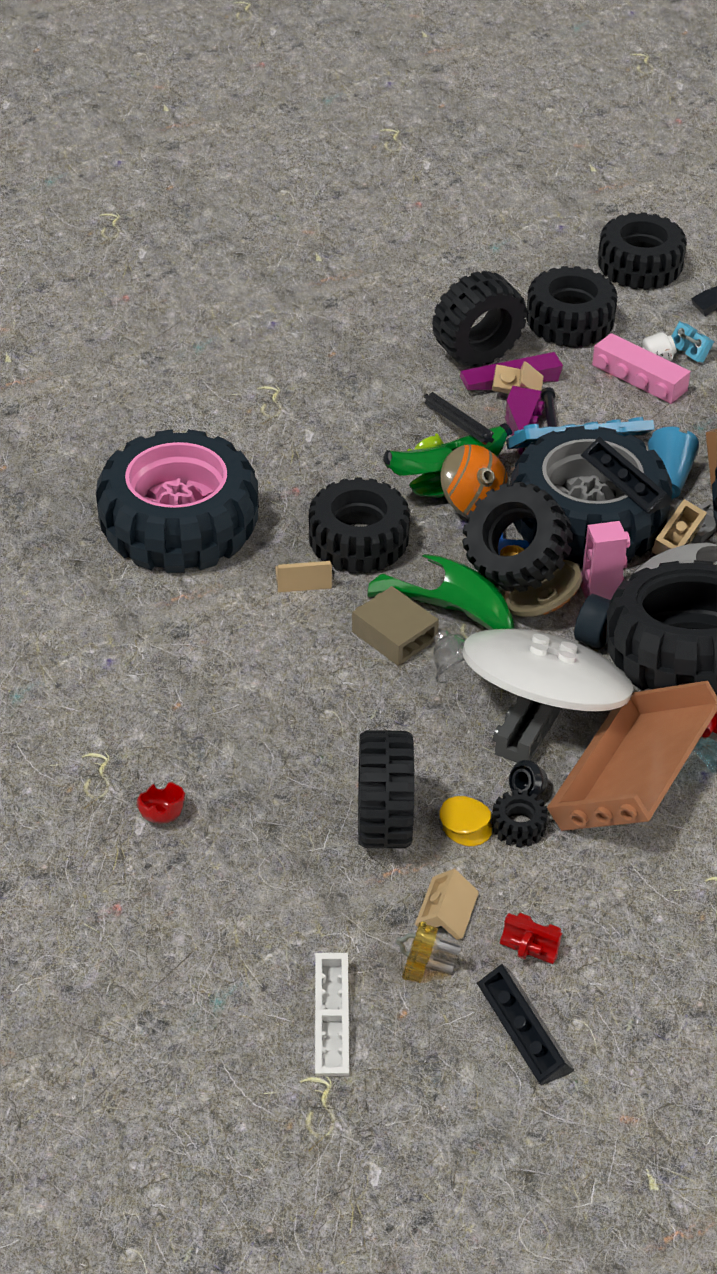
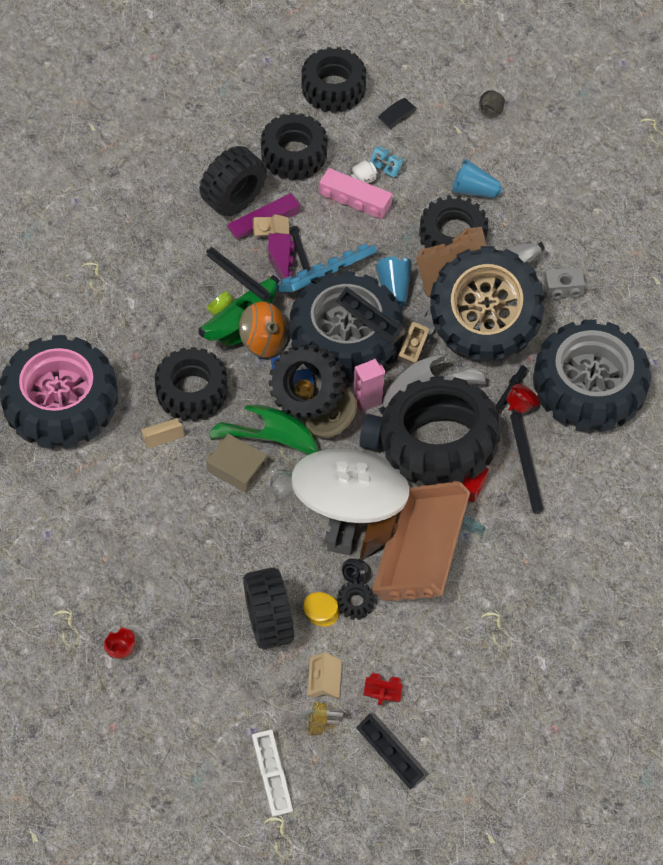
camera: 15 degrees left, 15 degrees up
none -> reddish brown slope [359,514,399,560]

